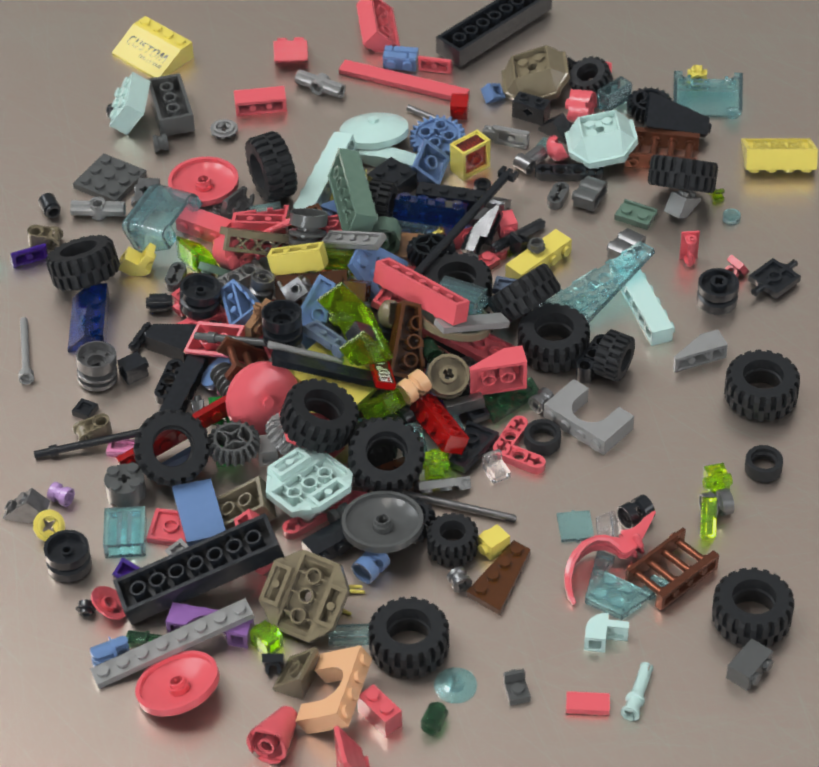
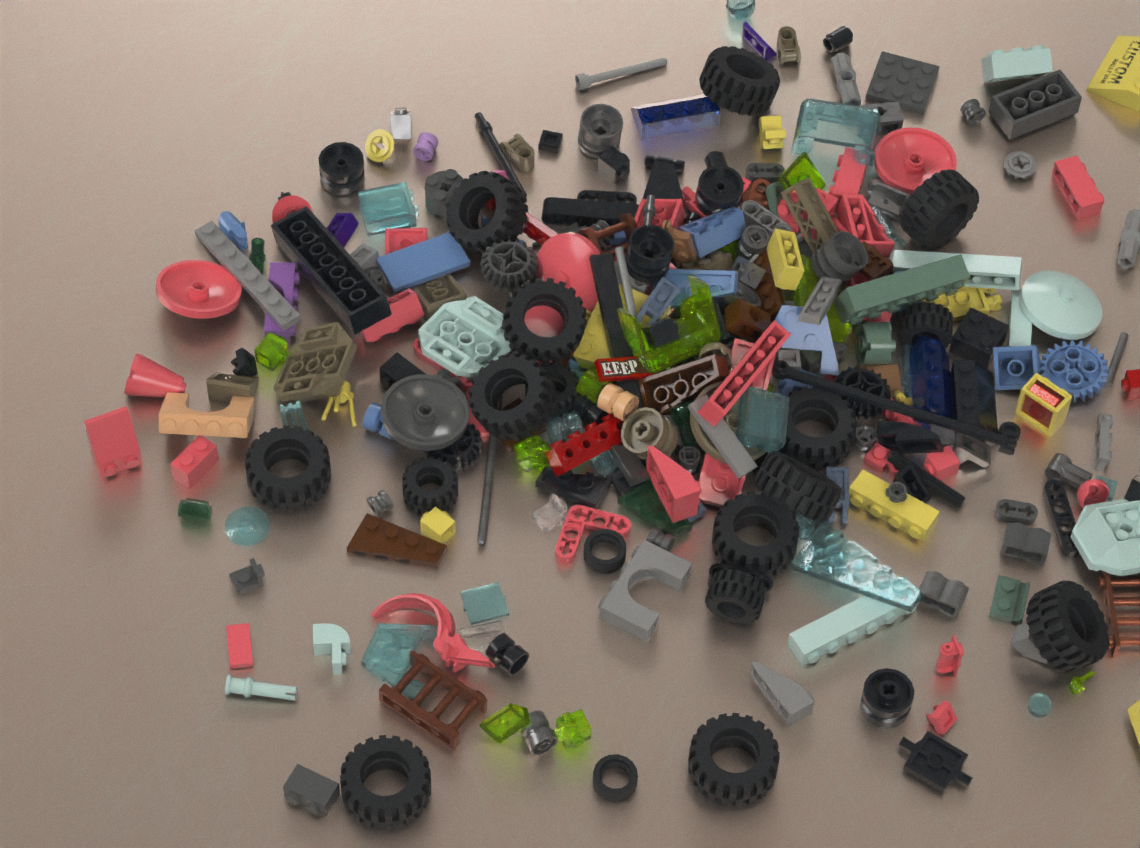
camera: 75 degrees right, 10 degrees up
light grey hinge [414,476,471,493] -> none

